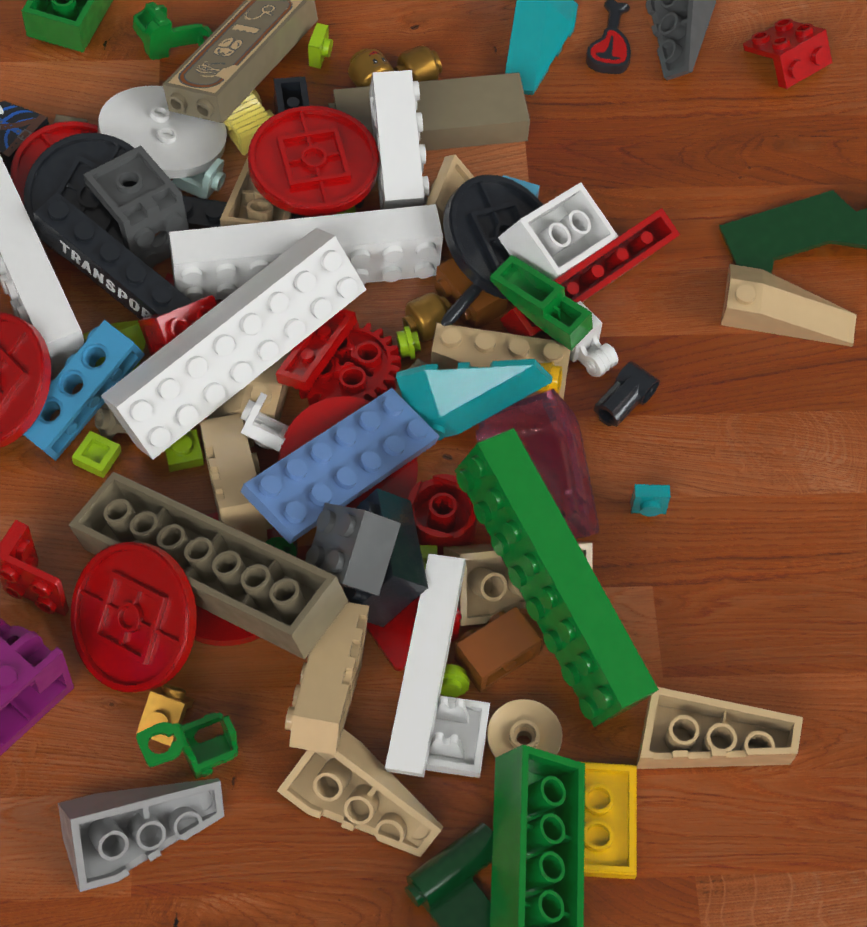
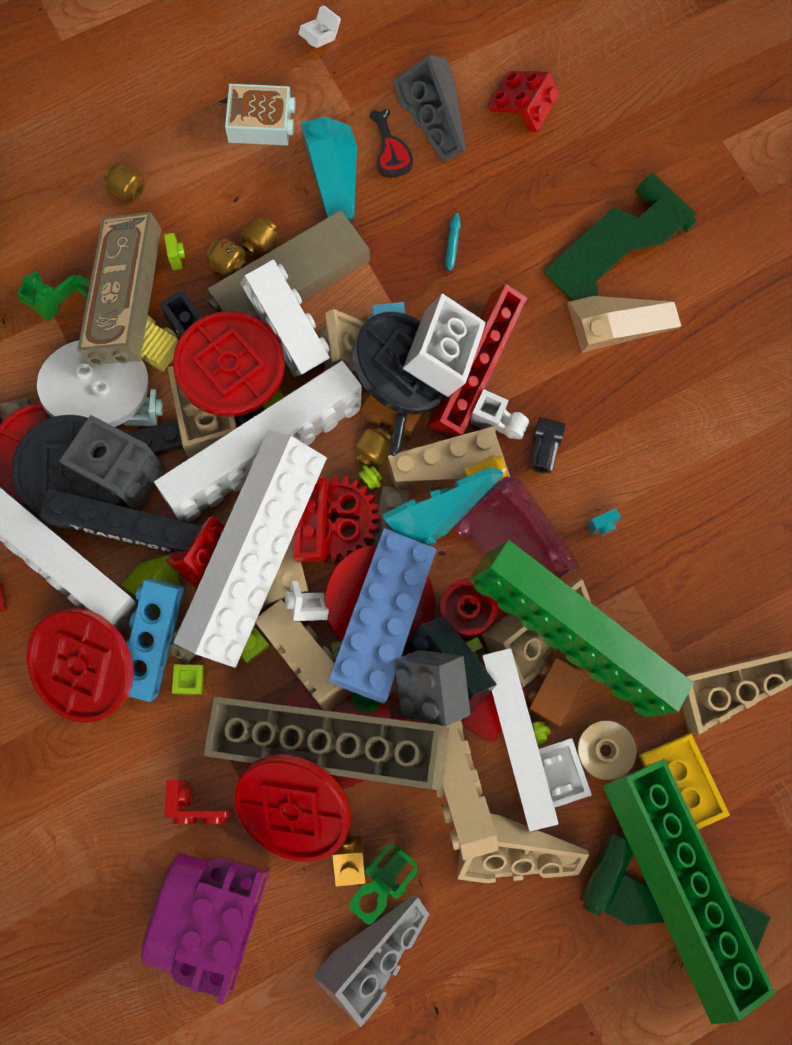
camera: 25 degrees left, 15 degrees up
green slope [490,255,593,351] -> none
none -> teal piece [445,213,461,271]

